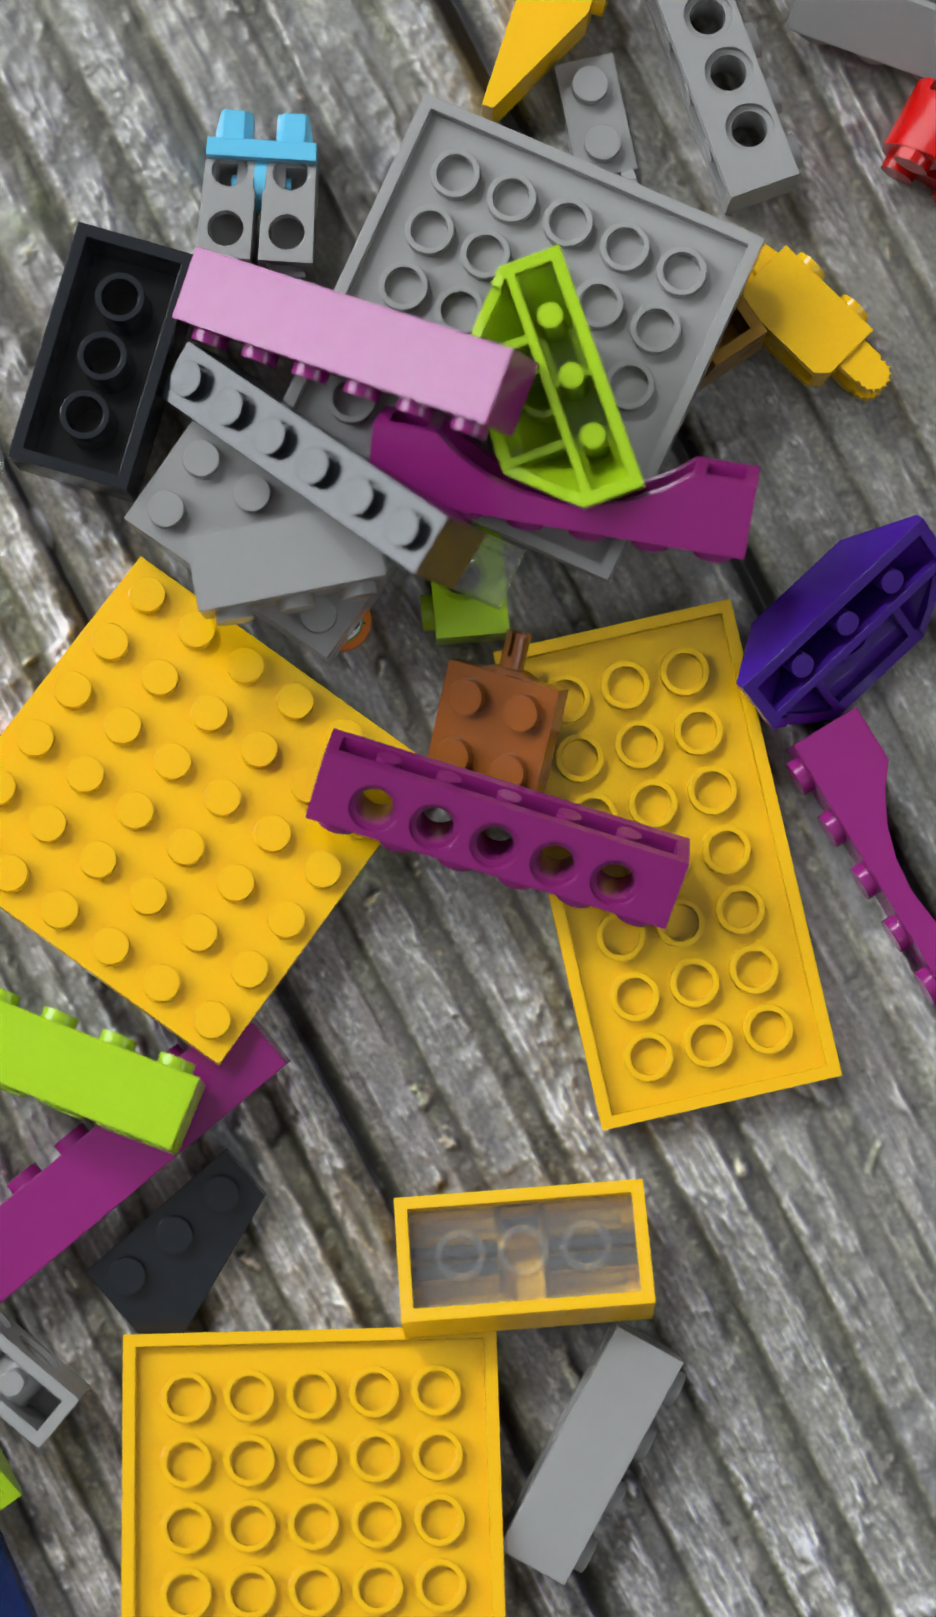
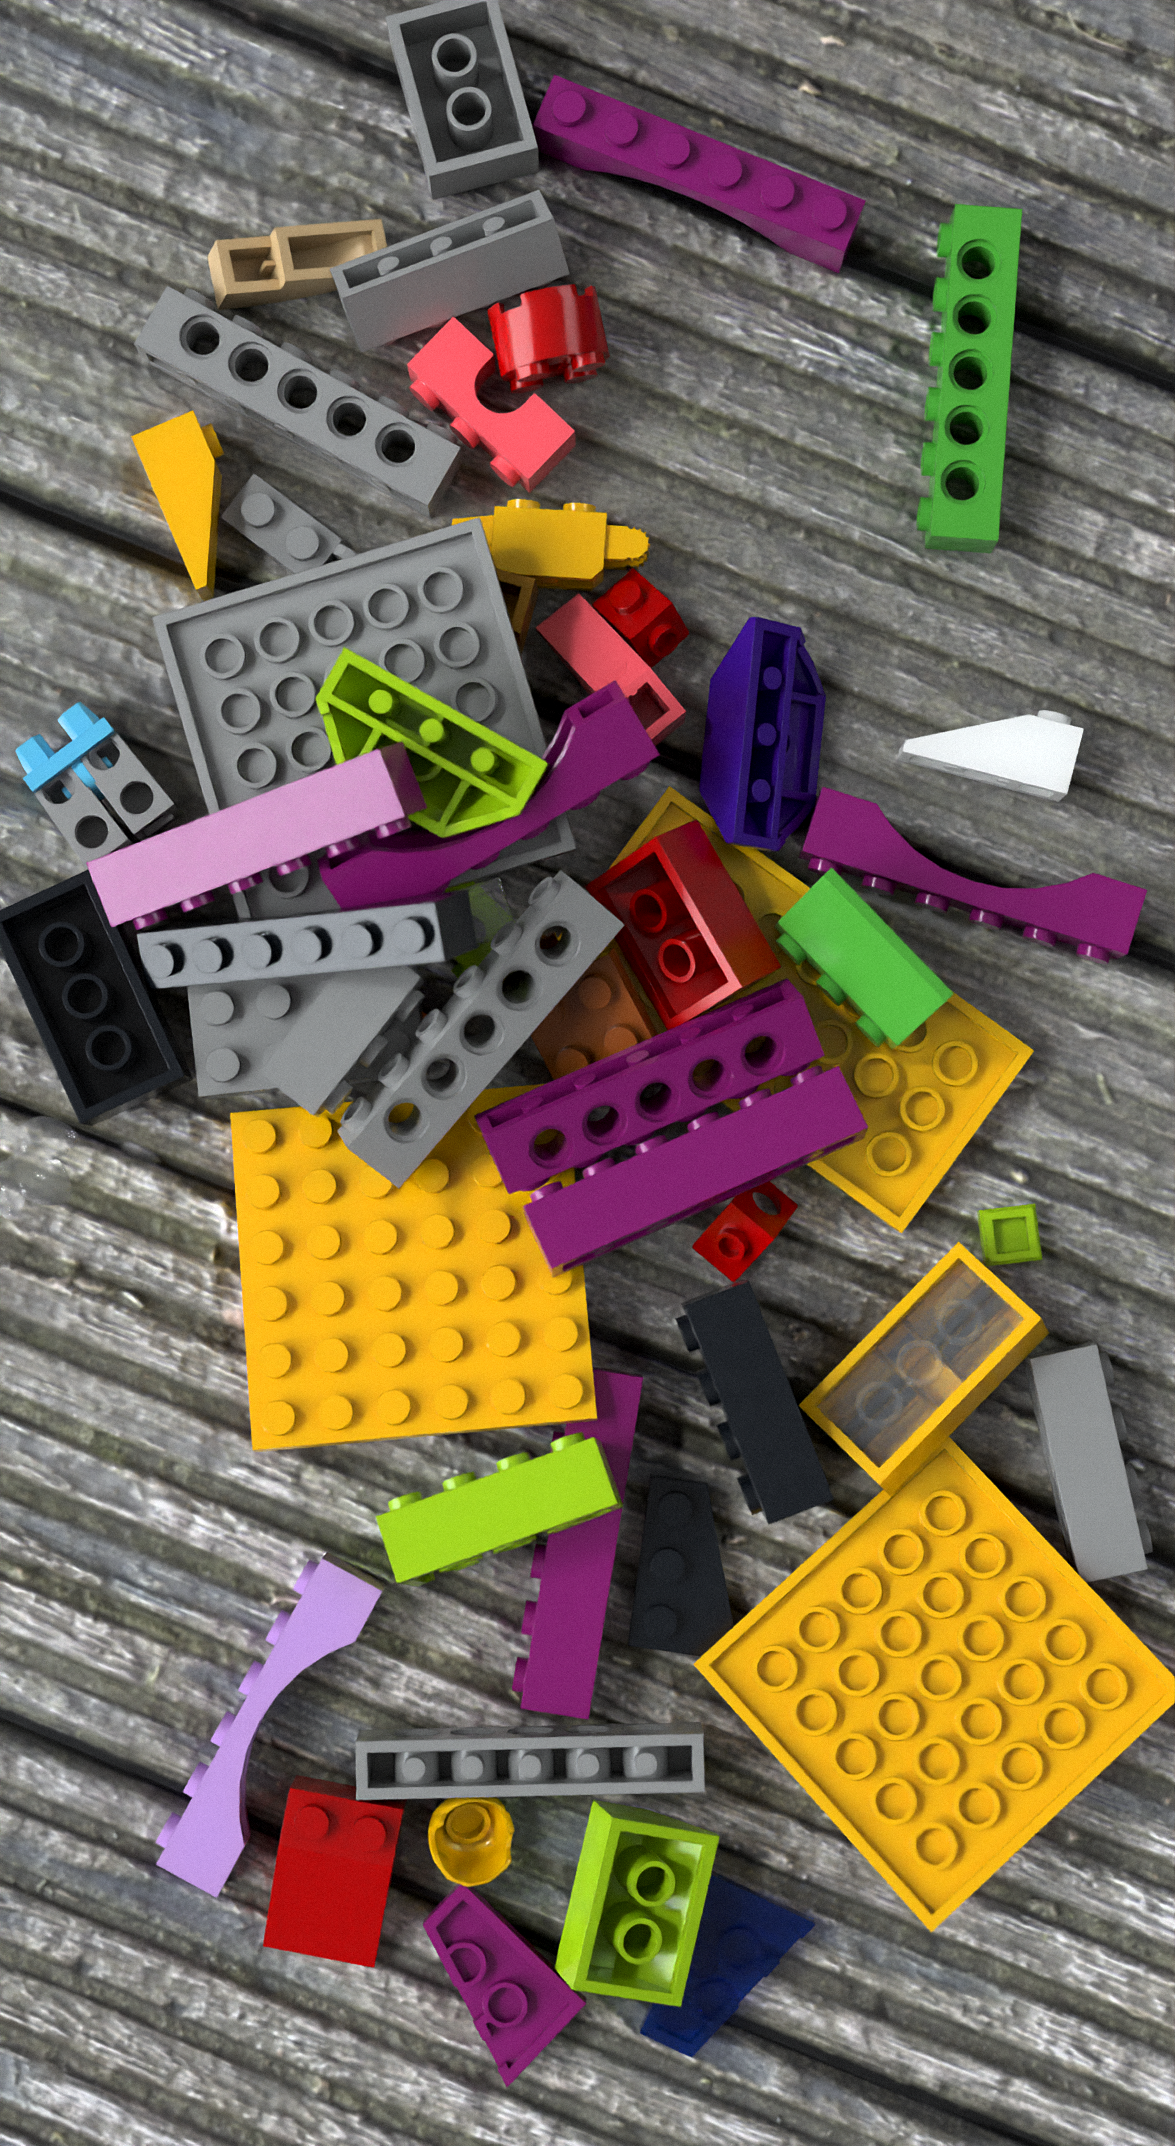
camera: 35 degrees left, 0 degrees up
none -> light grey brick [337,870,625,1188]
none -> coral arch [407,316,576,493]
none -> magenta brick [523,1066,868,1278]
none -> coral slope [535,593,686,746]
none -> red slope [585,819,782,1031]
none -> red bracket [592,568,689,668]
none -> black brick [675,1279,834,1525]
none -> red bracket [692,1181,798,1282]
none -> bright green slope [774,868,954,1049]
none -> lime tile [977,1204,1042,1266]

